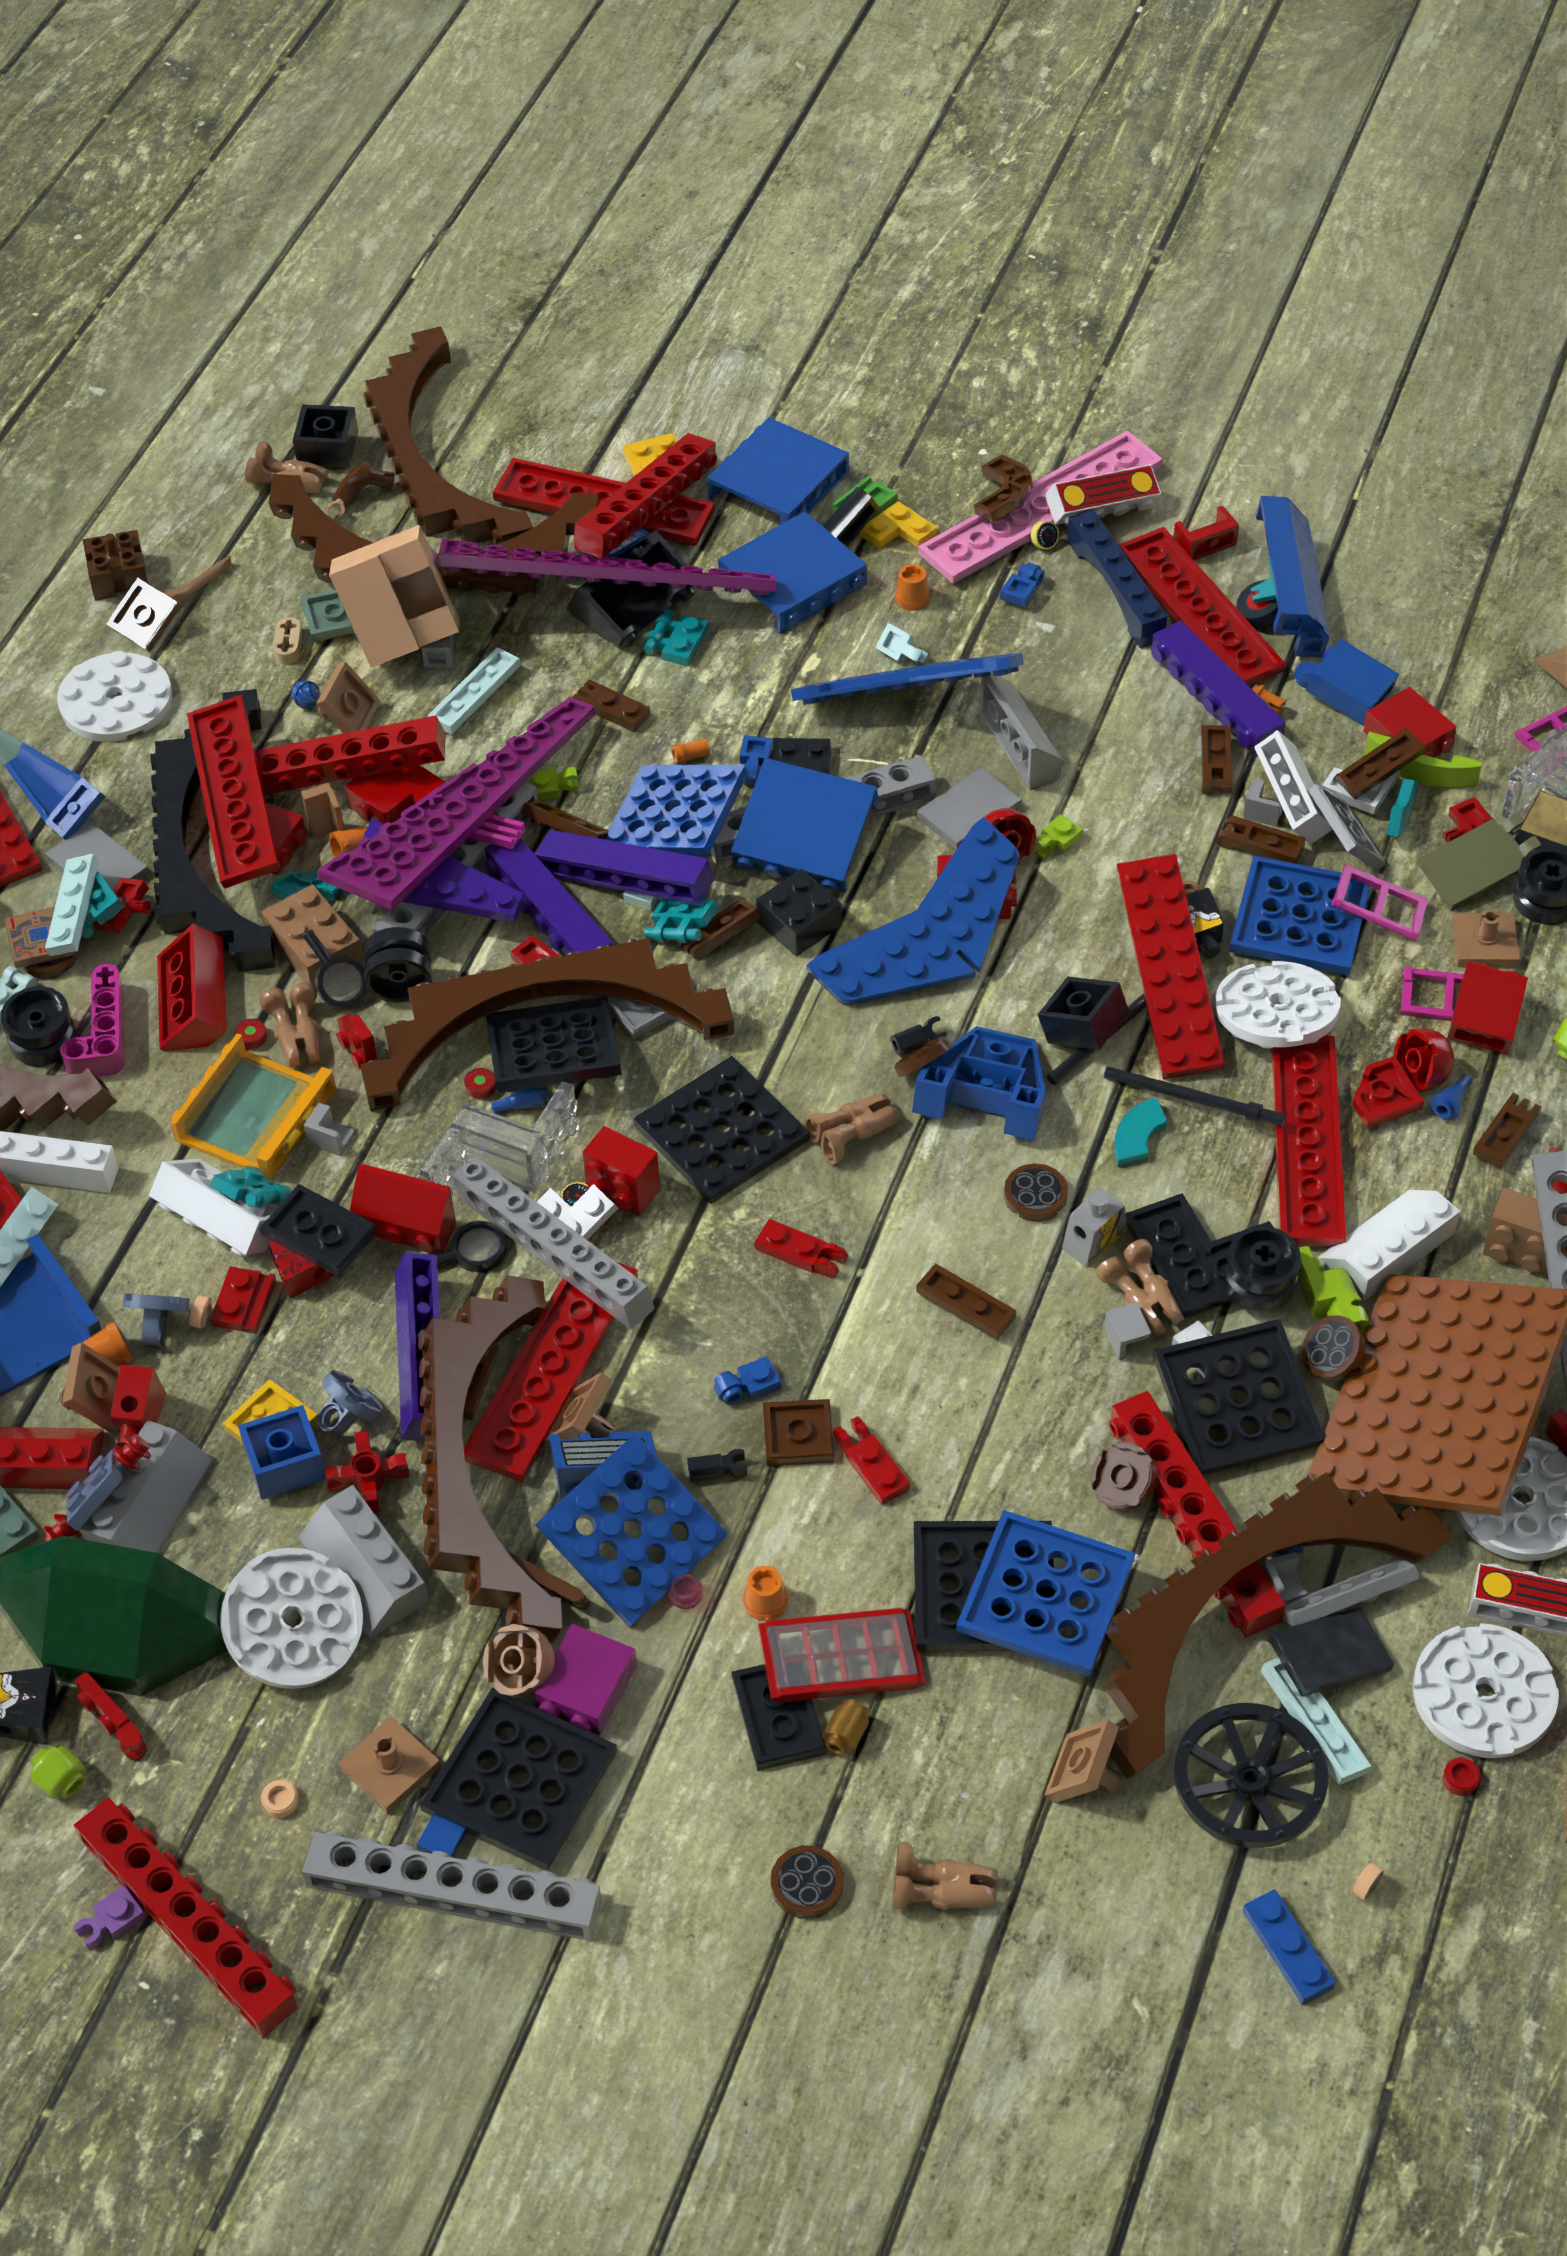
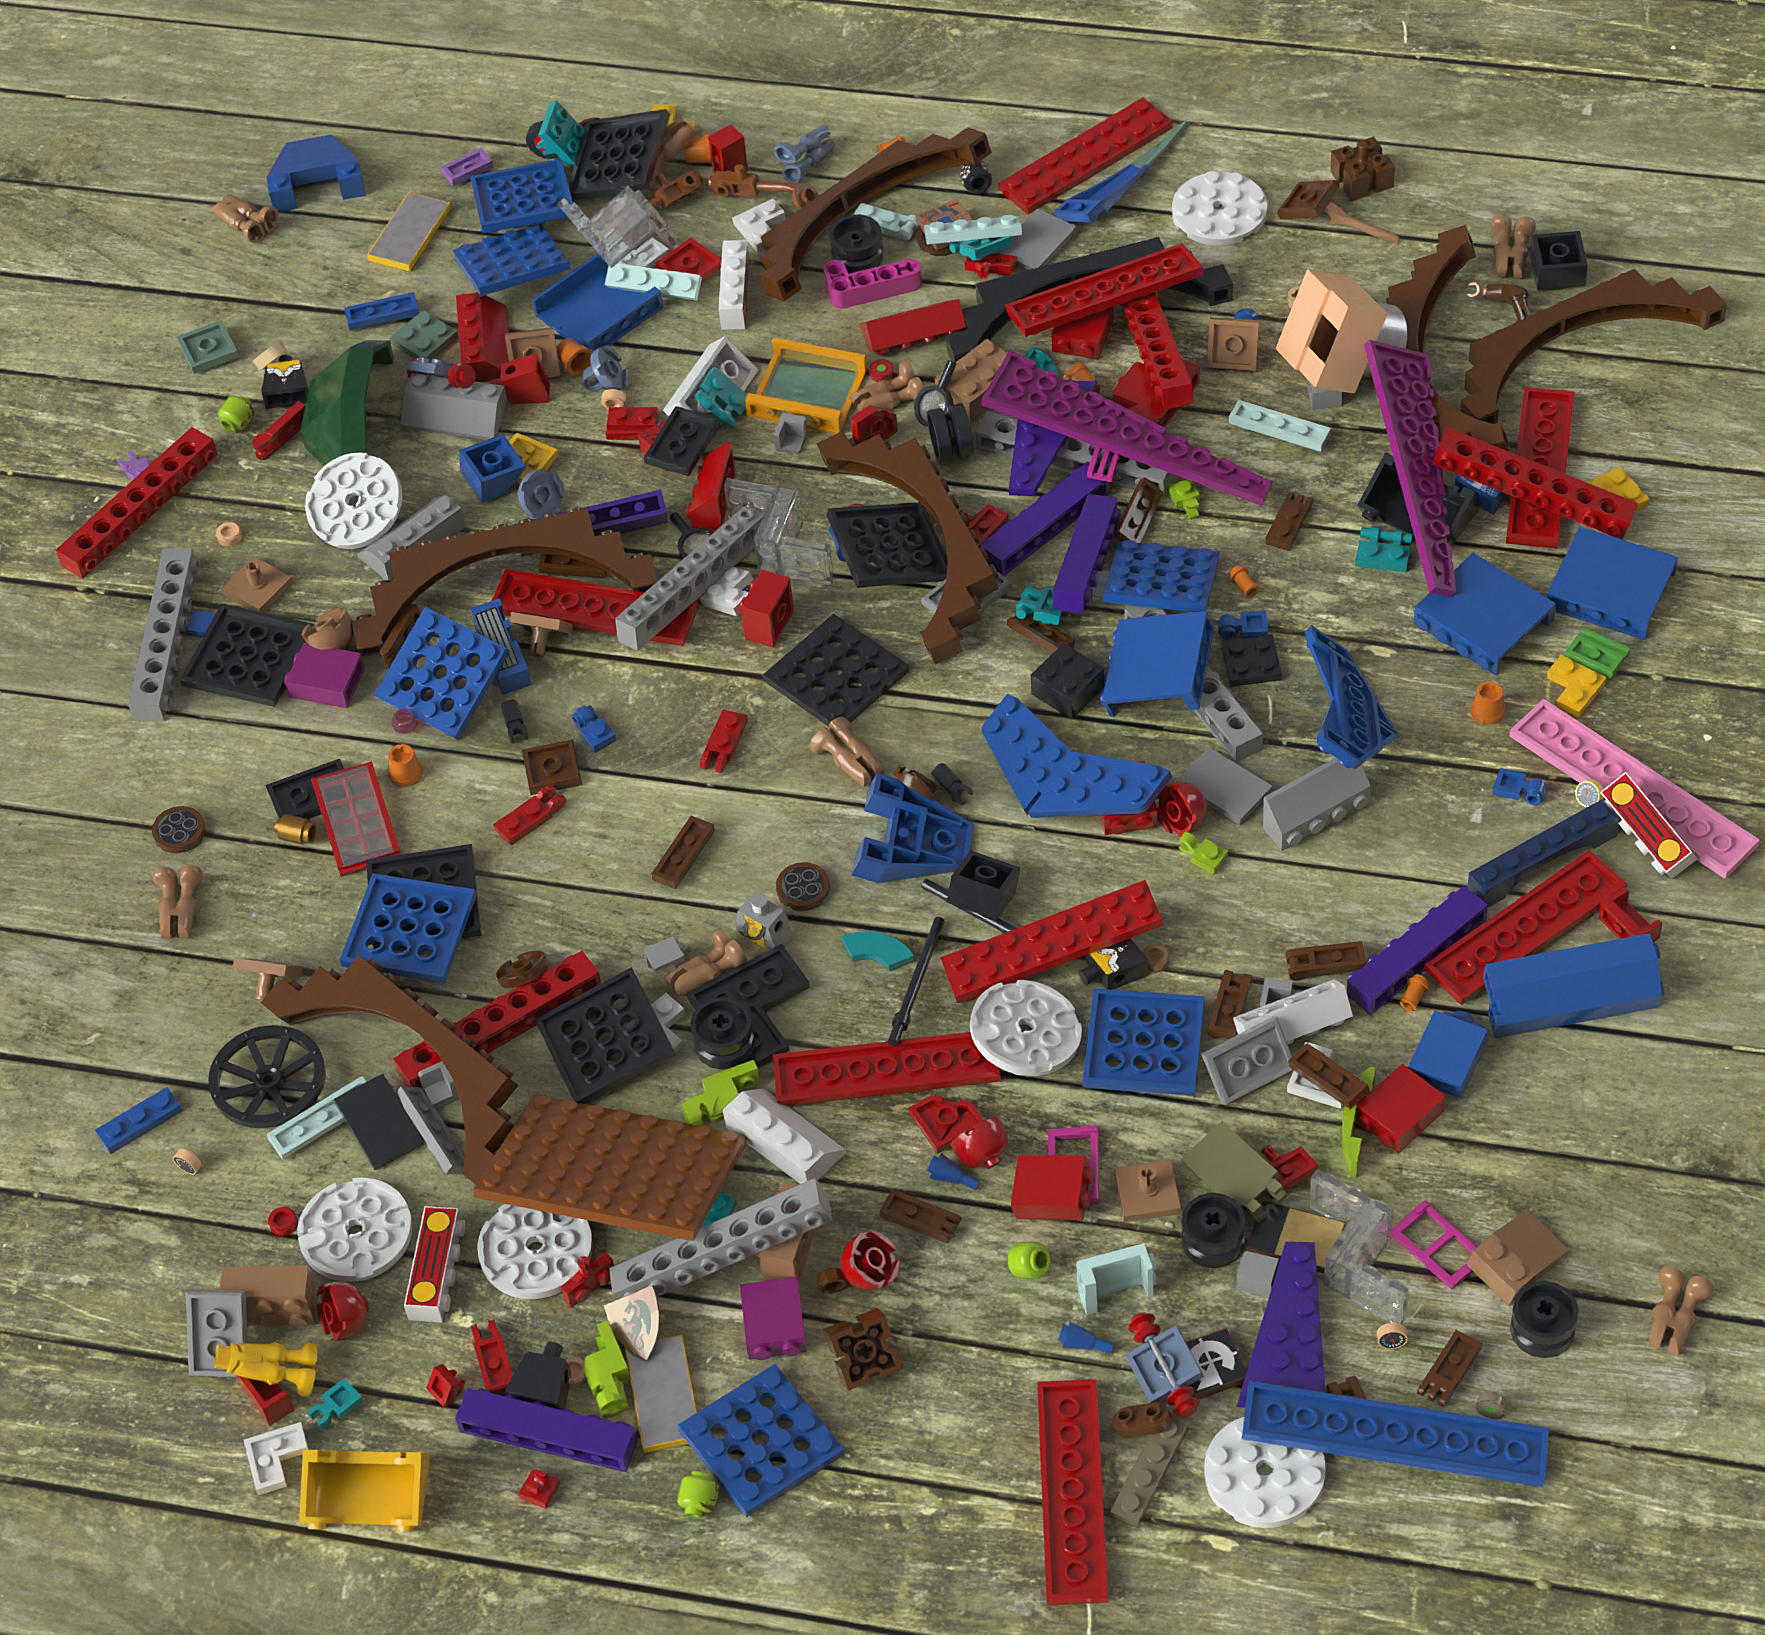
camera: 85 degrees right, 0 degrees up
medium nougat panel [301,782,345,839] -> none
red pin [324,1430,410,1513] -> none
black brick [823,487,881,547] -> none
light aqua plate [876,623,929,664] -> none
reddish brown plate [974,455,1033,522] -> none
tile [1302,1315,1366,1382] -> none
dark pink window [1331,864,1428,942] -> none
teal tile [1387,779,1420,837] -> none

